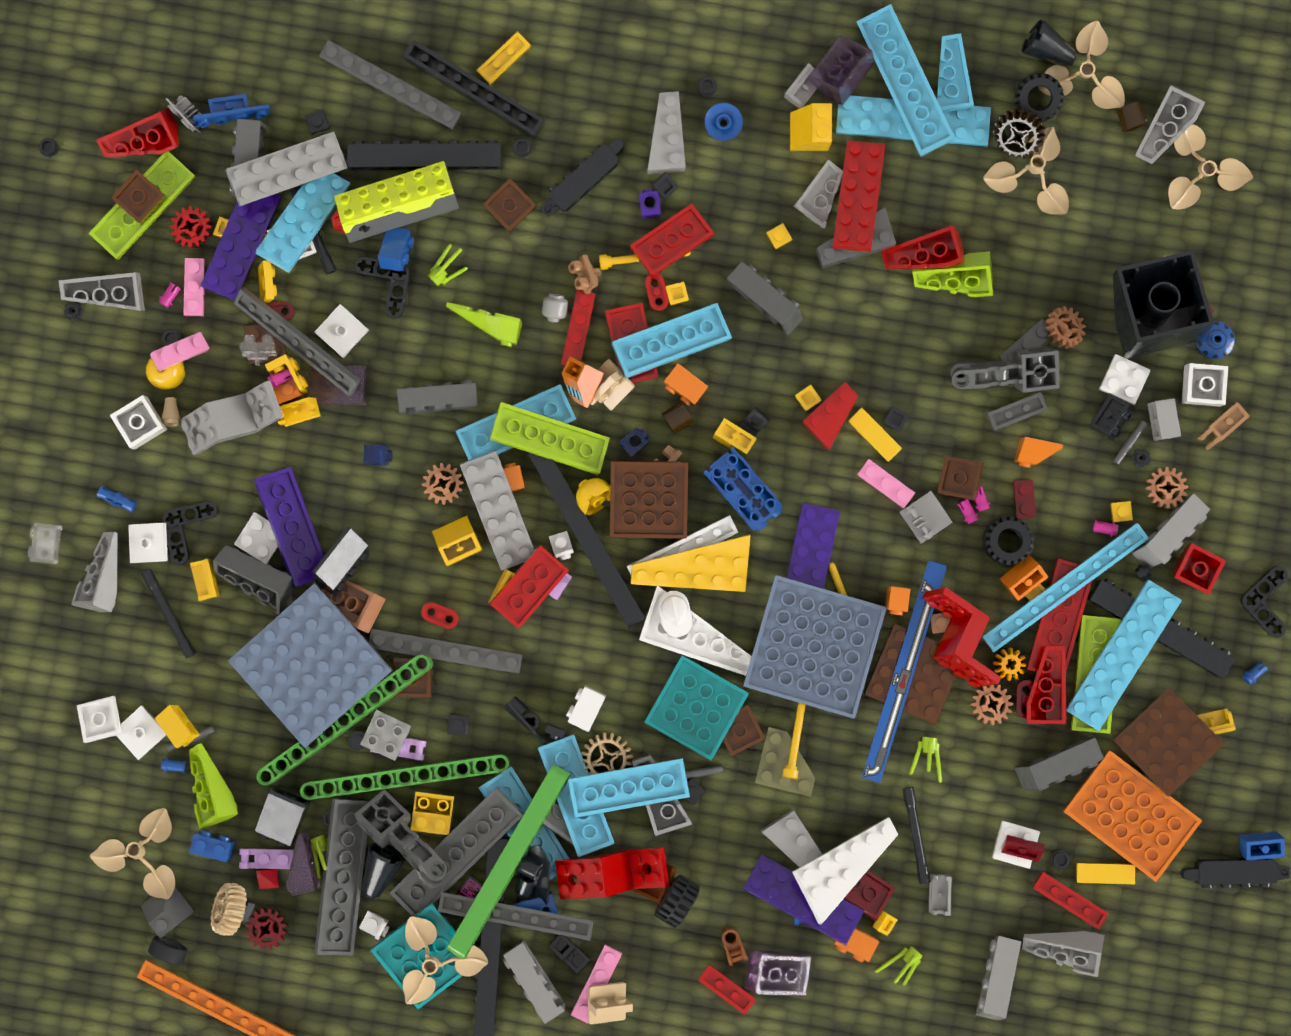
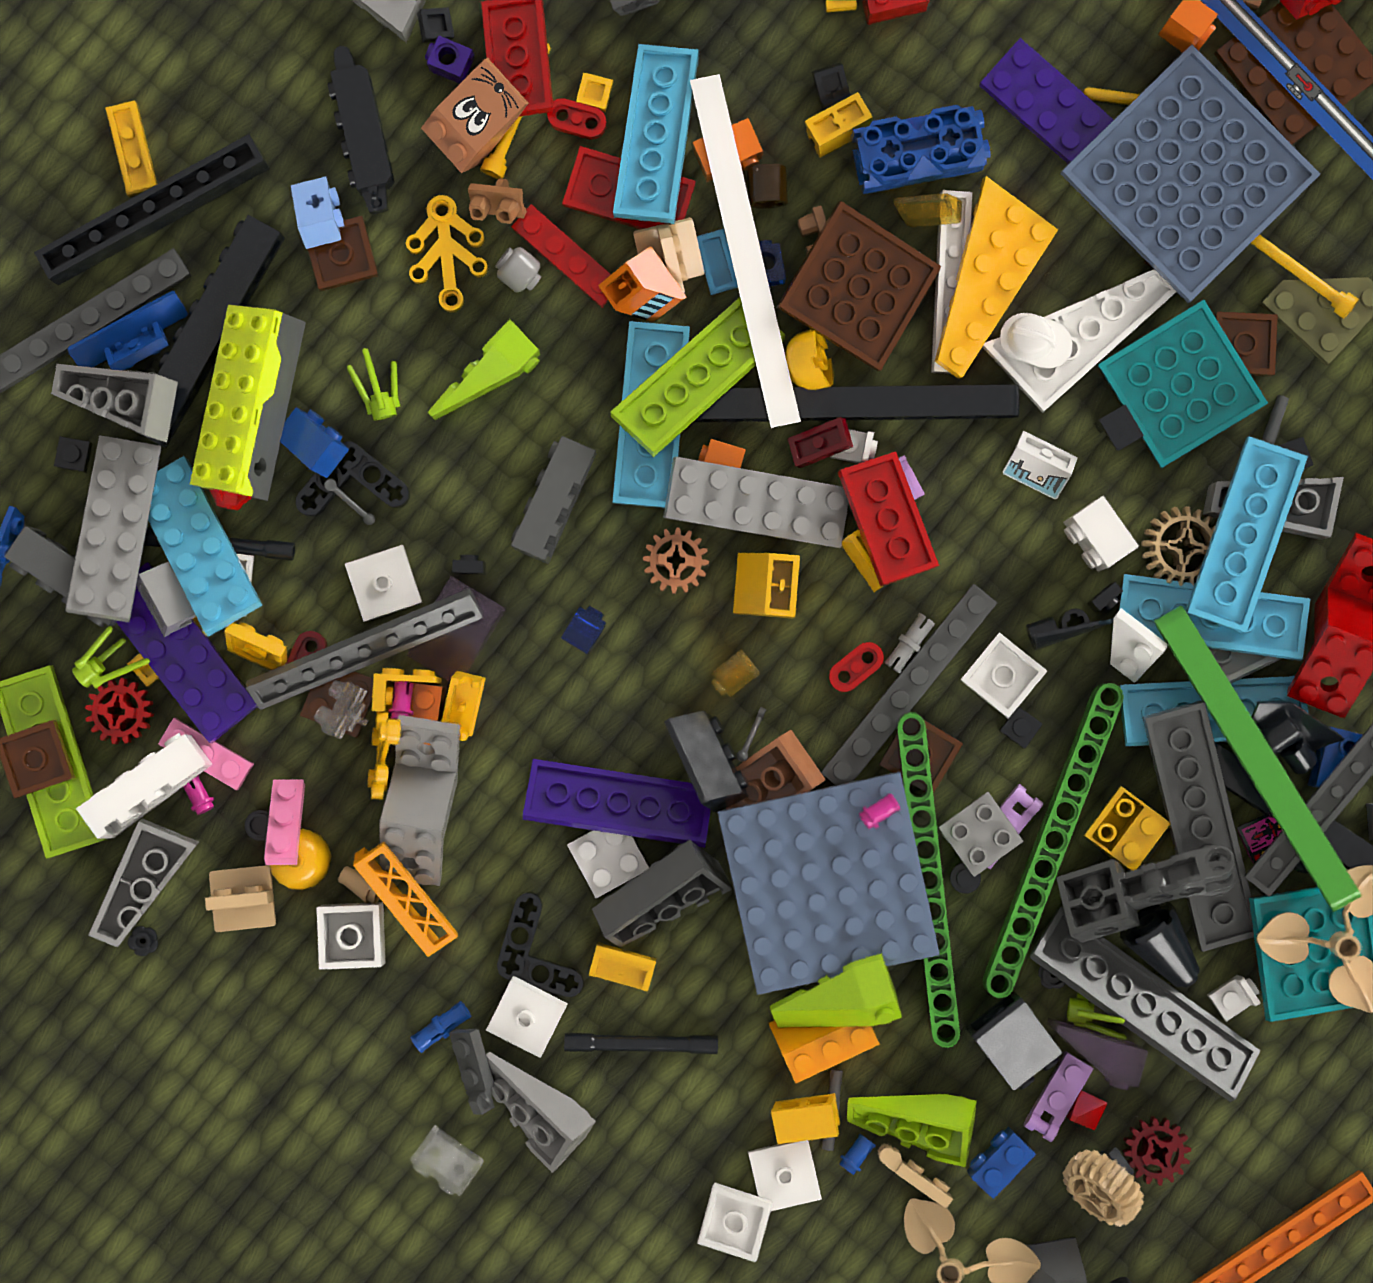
camera: 60 degrees left, 0 degrees up
black plate [512,138,532,158] -> none
none -> light grey wedge [51,364,178,442]
none -> blue bracket [67,291,188,371]
none -> lime plant [72,626,150,689]
none -> white wedge [76,733,213,839]
none -> light grey hinge [136,561,196,637]
none -> tan bracket [205,865,276,932]
none -> light blue brick [290,176,344,249]
none -> dark grey hinge [324,479,375,525]
none -> light orange fence [353,841,458,957]
none -> yellow plant [367,711,400,800]
none -> yellow plant [406,195,488,313]
none -> nougat slope [421,58,529,173]
none -> dark grey hinge [449,1029,495,1115]
none -> black plate [452,555,486,575]
none -> white sticker [690,74,801,428]
none -> dark azure tile [697,229,738,295]
none -> clear yellow slope [711,649,760,697]
none -> dark grey hinge [736,707,766,762]
none -> light orange slope [769,1020,880,1083]
none -> lime wedge [770,953,902,1027]
none -> dark red plate [787,417,853,468]
none -> dark pink pin [859,793,901,829]
none -> tan hinge [877,1143,953,1208]
none -> light grey pin [884,613,935,674]
none -> clear yellow slope [894,193,962,227]
none -> white plate [961,633,1047,719]
none -> white panel [1003,431,1077,499]
none -> black panel [1094,404,1144,451]
none -> white wing [1110,608,1169,683]

